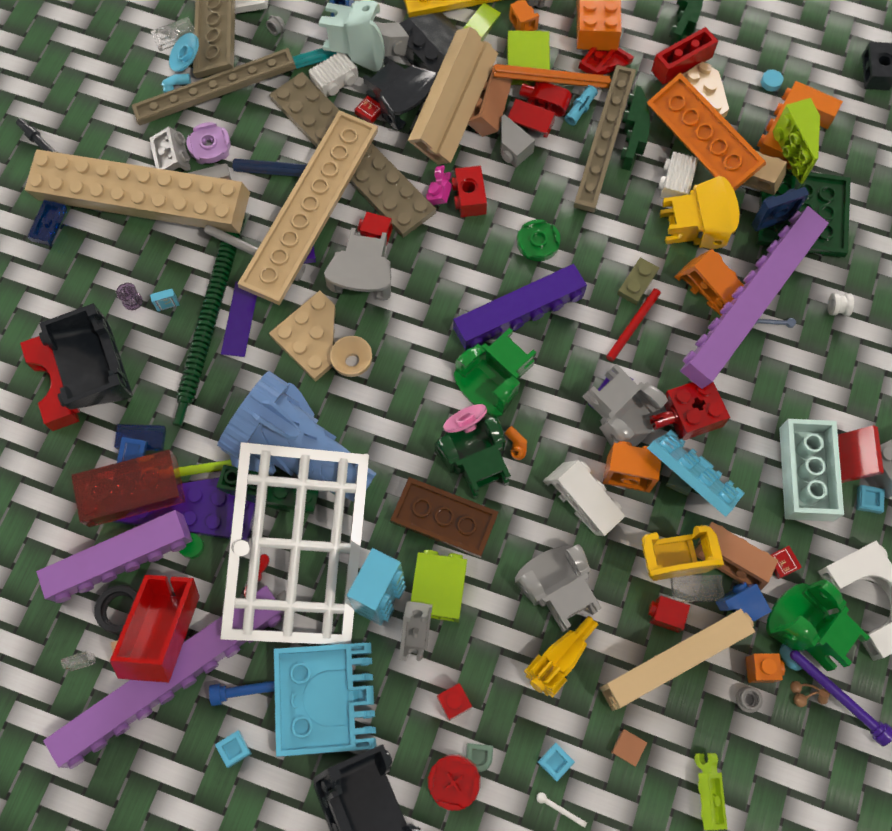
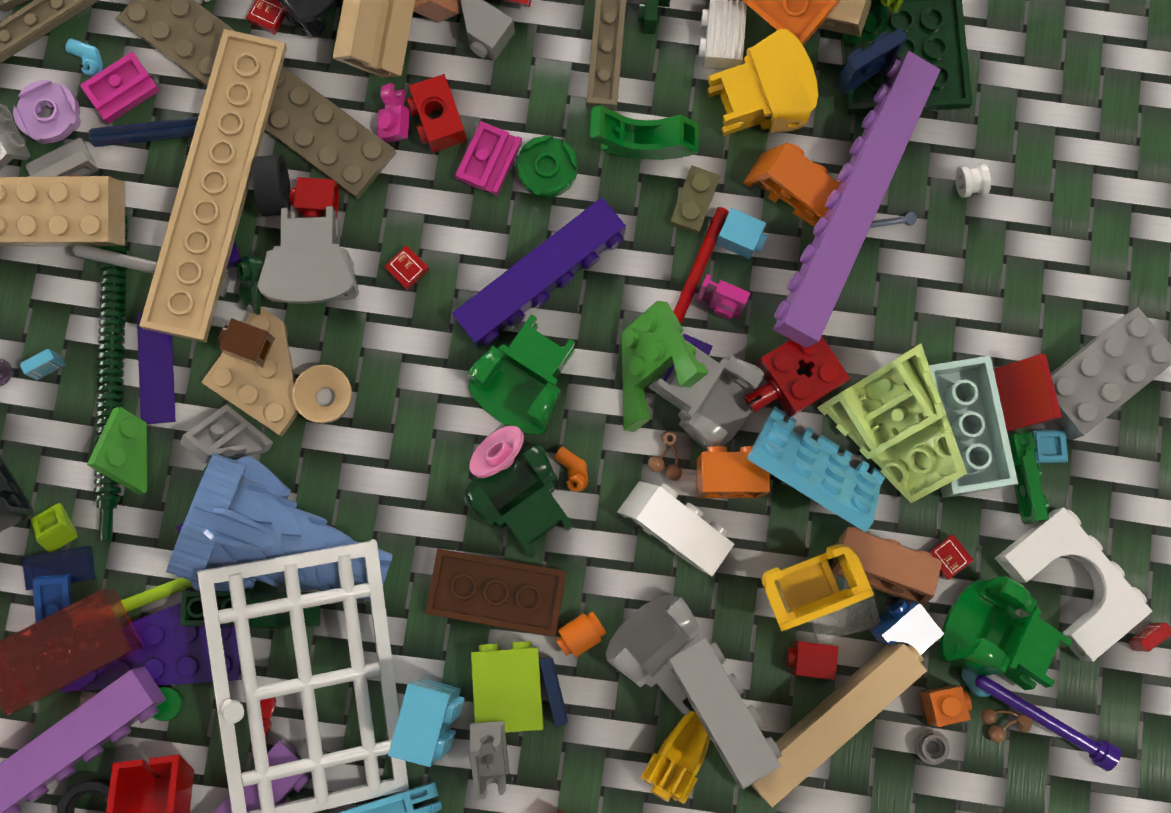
camera: 15 degrees left, 10 degrees up
none -> lime slope [31,502,78,553]
none -> medium azure arm [65,38,103,76]
none -> dark pink plate [80,51,160,124]
none -> bright green wing [87,407,147,495]
none -> light grey wing [180,404,273,463]
none -> reddish brown brick [219,318,275,368]
none -> dark green plate [237,255,263,315]
none -> black tyre [252,155,291,216]
none -> red tile [384,245,430,291]
none -> dark pink plate [455,121,522,197]
none -> dark blue tile [539,657,568,727]
none -> orange brick [556,611,607,658]
none -> green arch [590,105,699,160]
none -> bright green wing [621,301,708,432]
none -> medium nougat piece [648,431,682,481]
none -> light grey brick [668,638,782,789]
none -> dark pink plate [696,274,750,320]
none -> medium azure brick [716,208,768,259]
none -> yellowish green wedge [817,344,967,503]
none -> green hinge [1008,432,1049,525]

